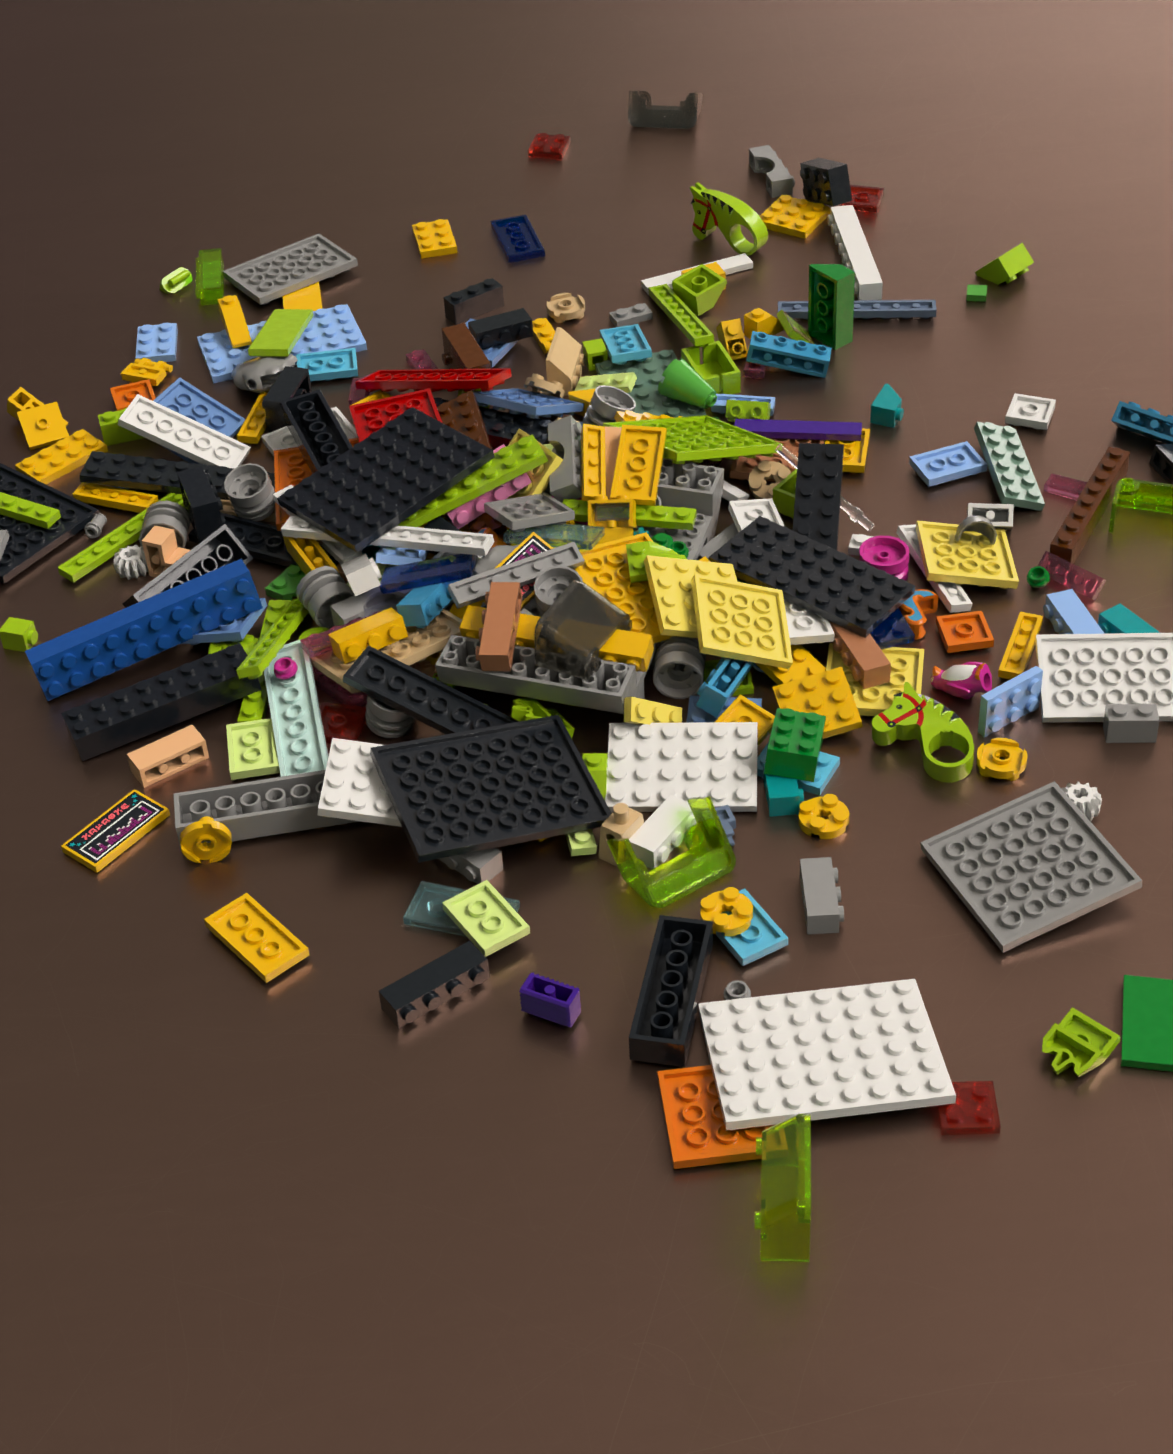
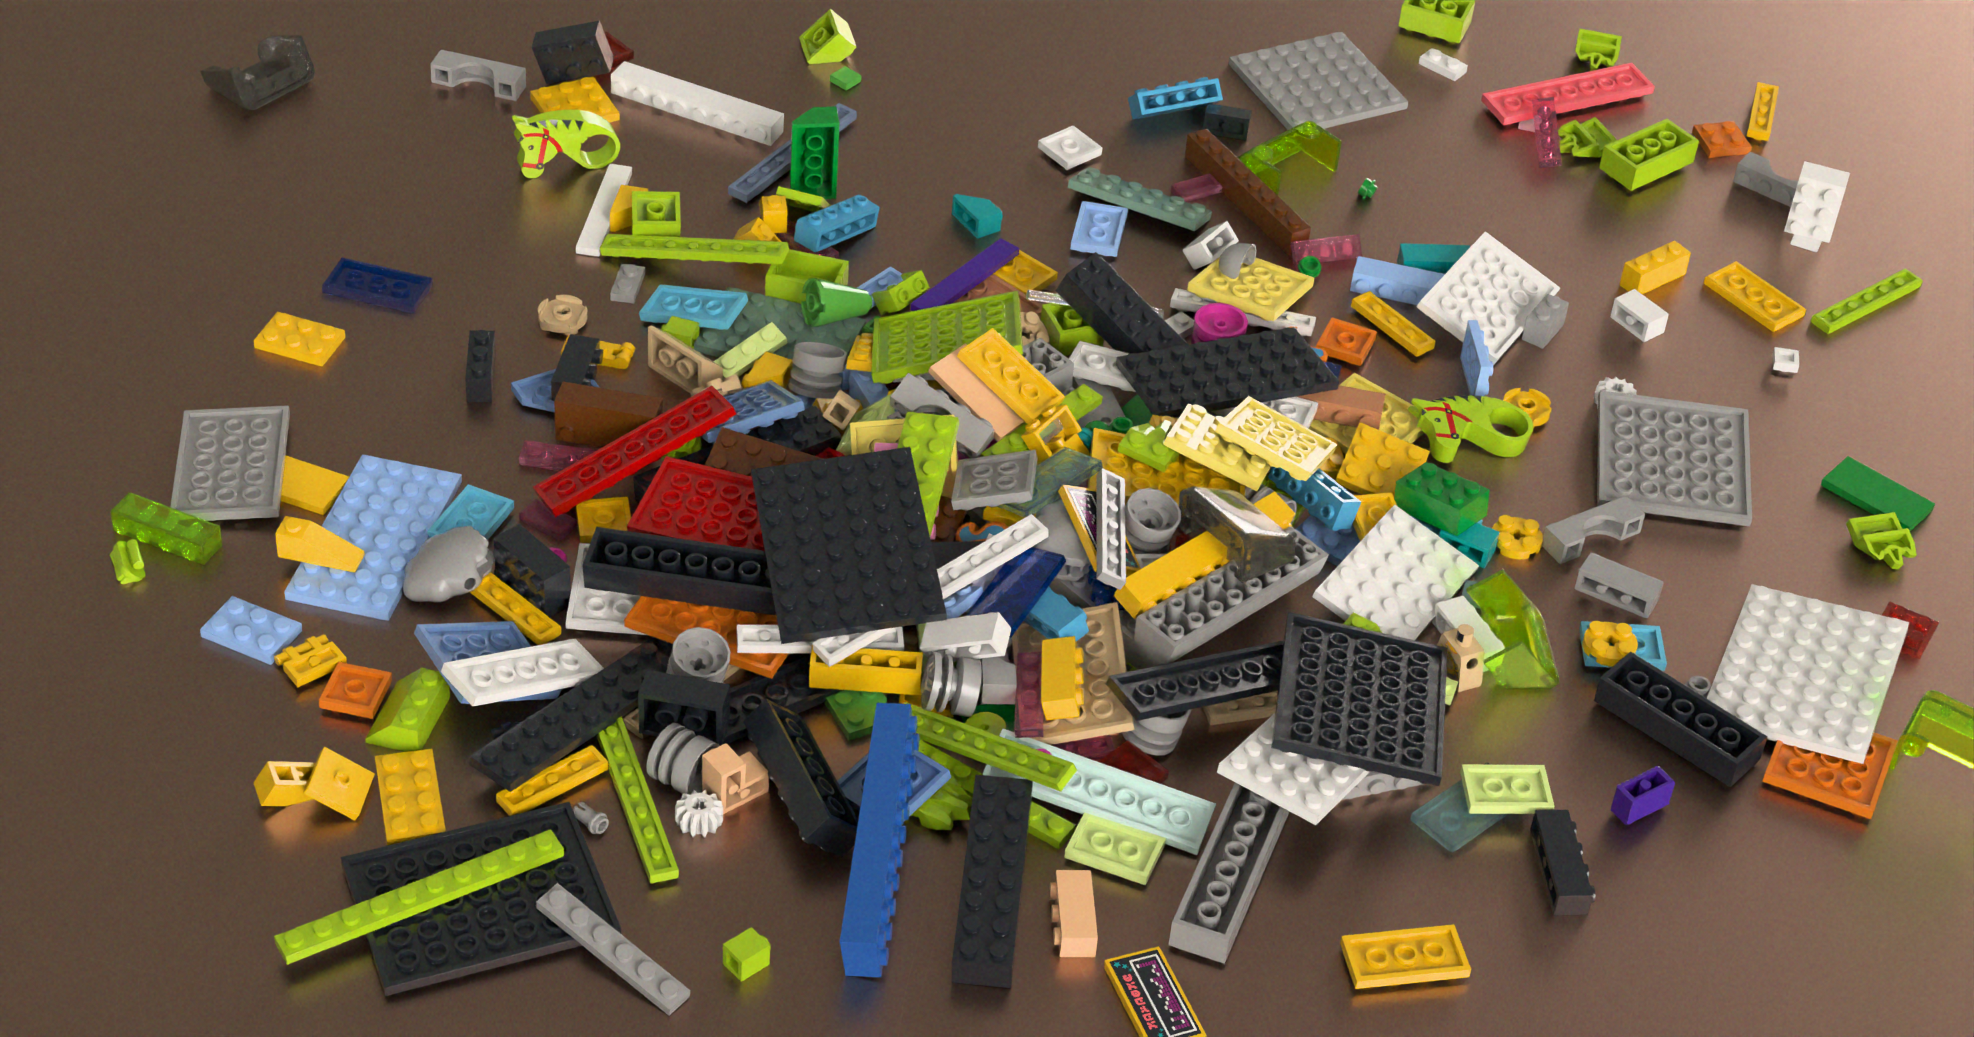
camera: 65 degrees left, 0 degrees up
yellow plate [180,816,232,863] -> none
lime tile [248,309,313,357] -> none
nougat brick [476,582,523,671] -> none
lime plate [511,698,574,738] -> none
clear red plate [528,133,571,159] -> none
yellow plate [581,424,606,501] -> none
light yellow plate [624,697,682,725] -> none
dark pink animal [931,661,992,699] -> none
none -> light grey arch [1541,496,1645,564]

